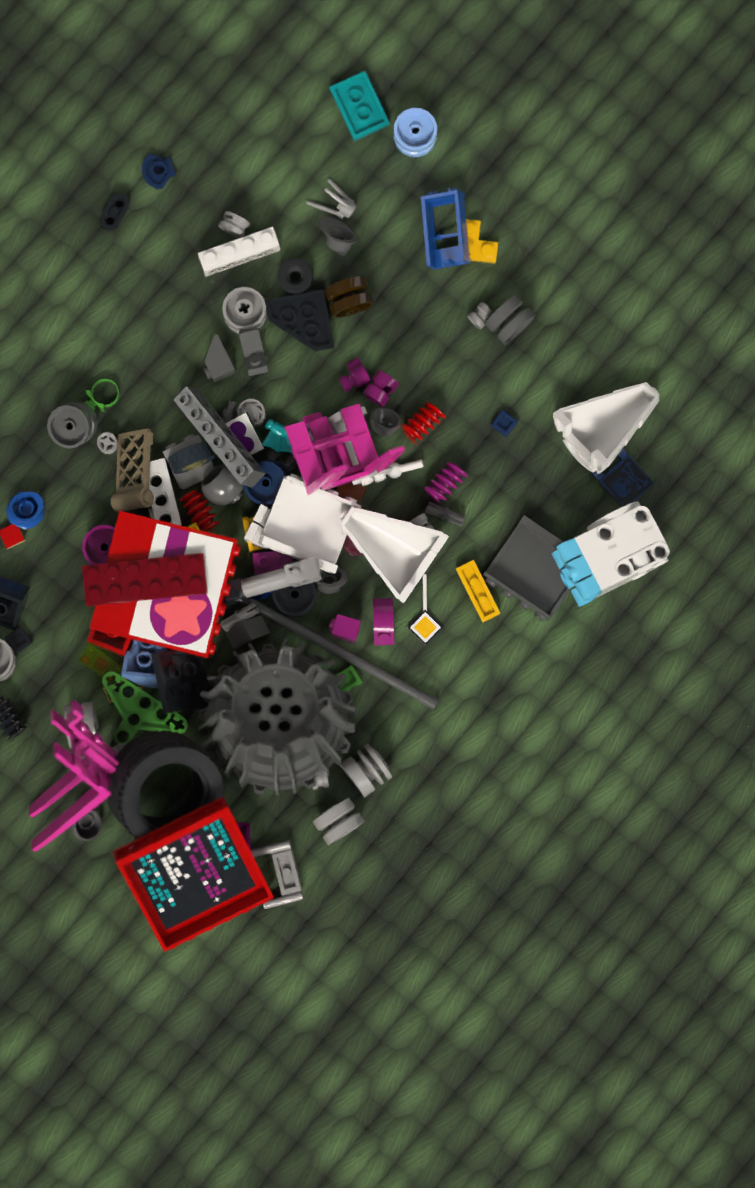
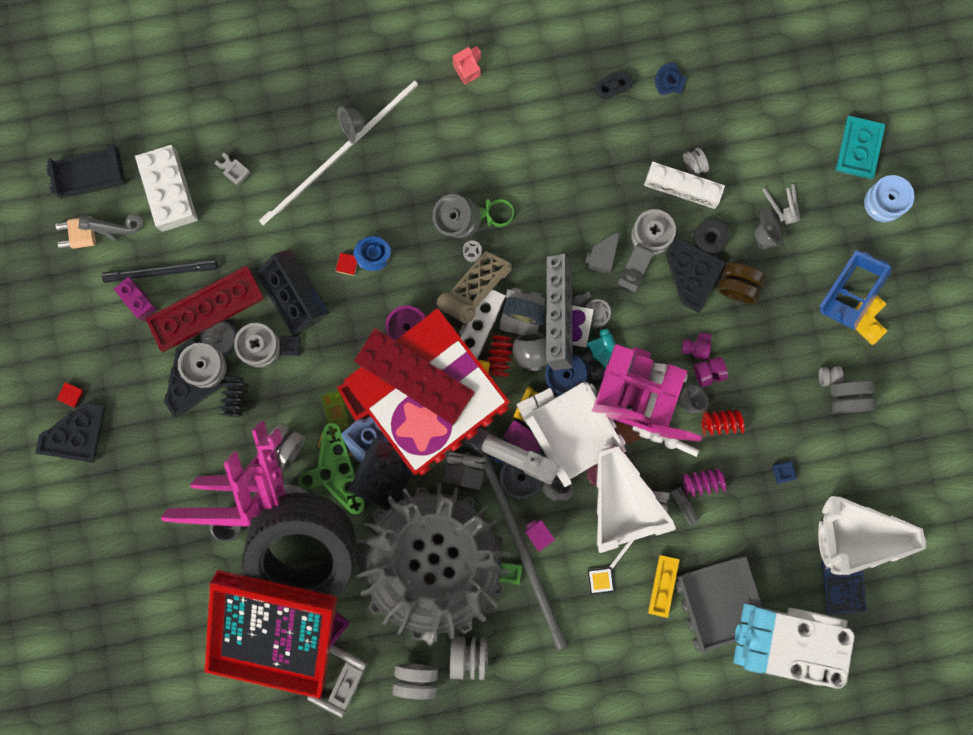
camera: 40 degrees right, 0 degrees up
magenta brick [373,598,394,645] -> none

